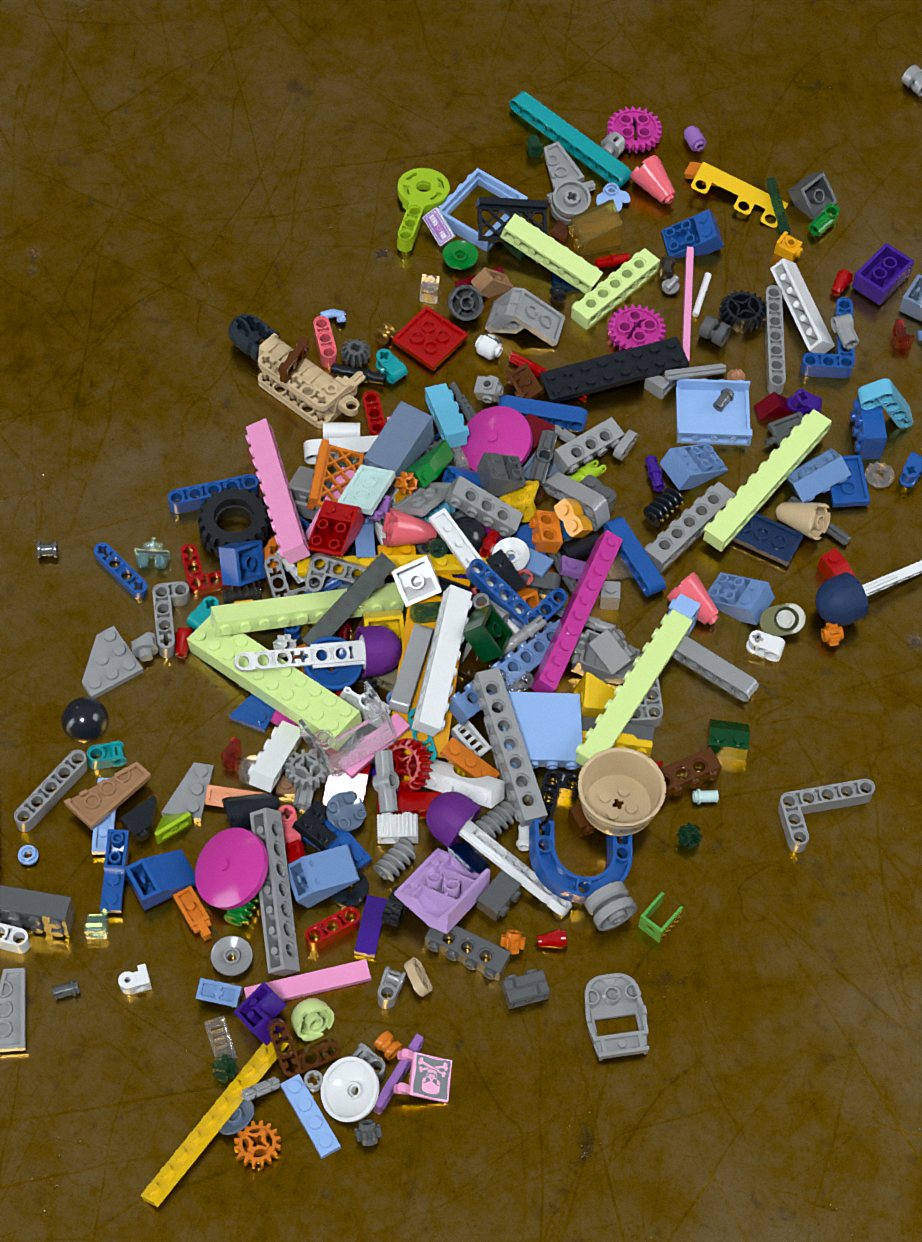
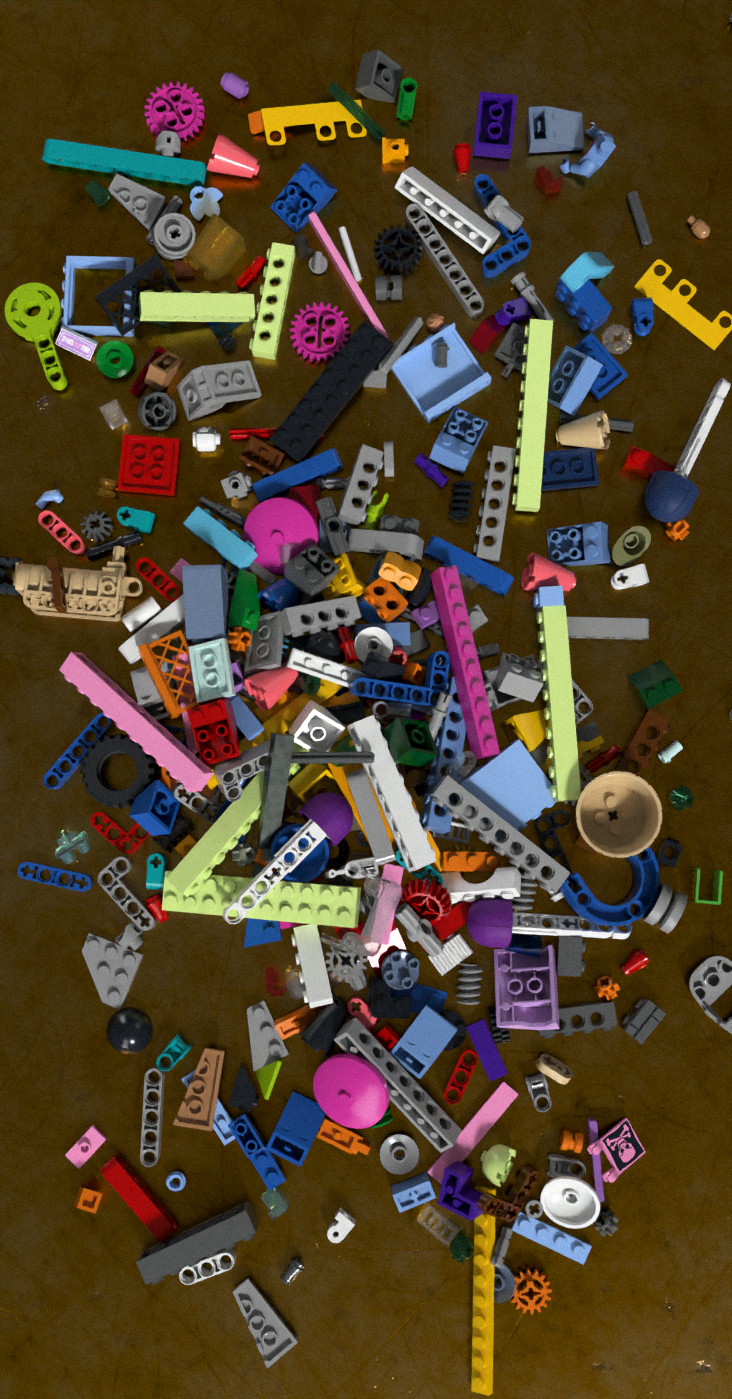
camera: 25 degrees left, 25 degrees up
none -> dark grey axle [291,752,375,763]
none -> light grey pin [511,272,554,321]
none -> black brick [655,837,683,868]

